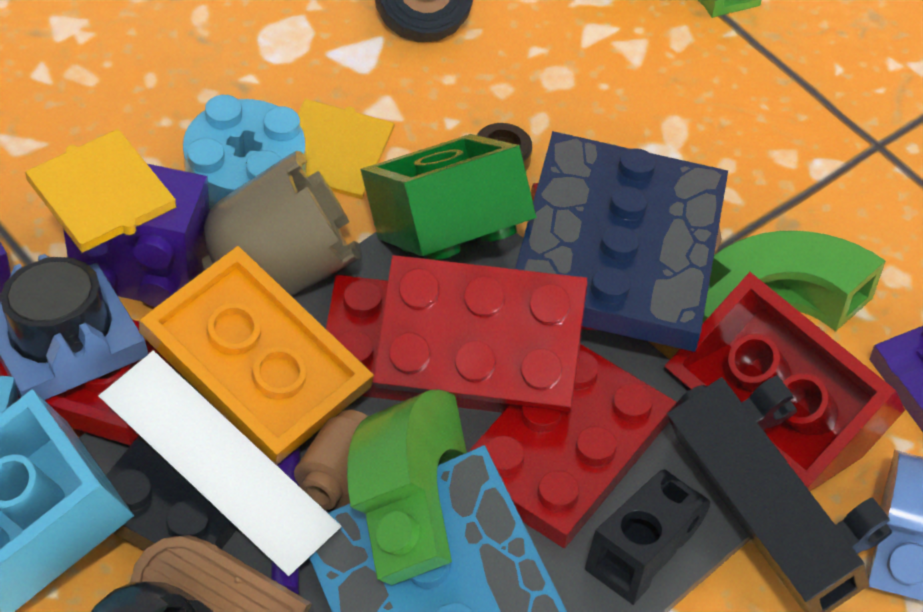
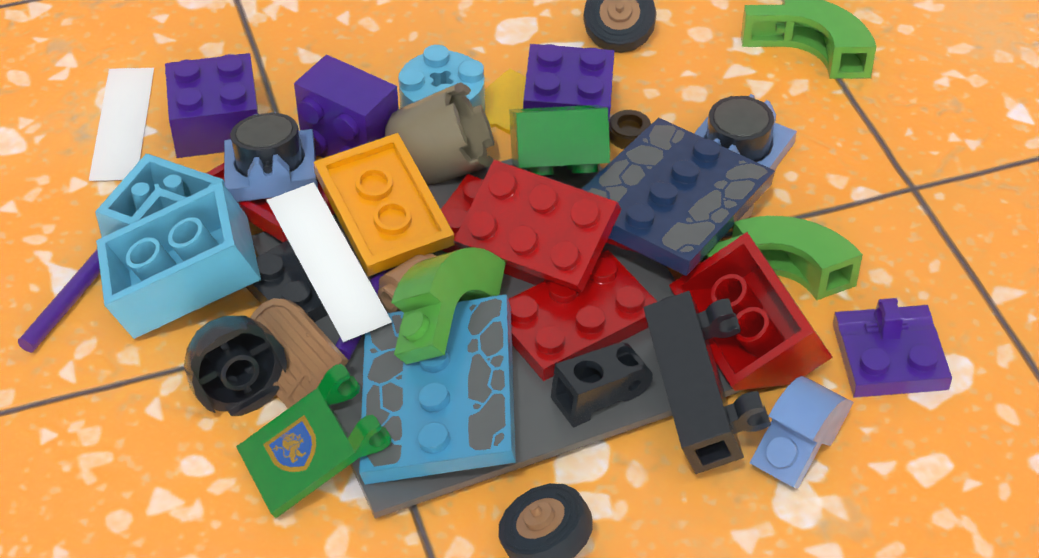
camera: 25 degrees right, 5 degrees down
yellow piece [25,128,176,253] -> none
none -> dark purple brick [523,44,614,120]
none -> piece [694,94,797,170]

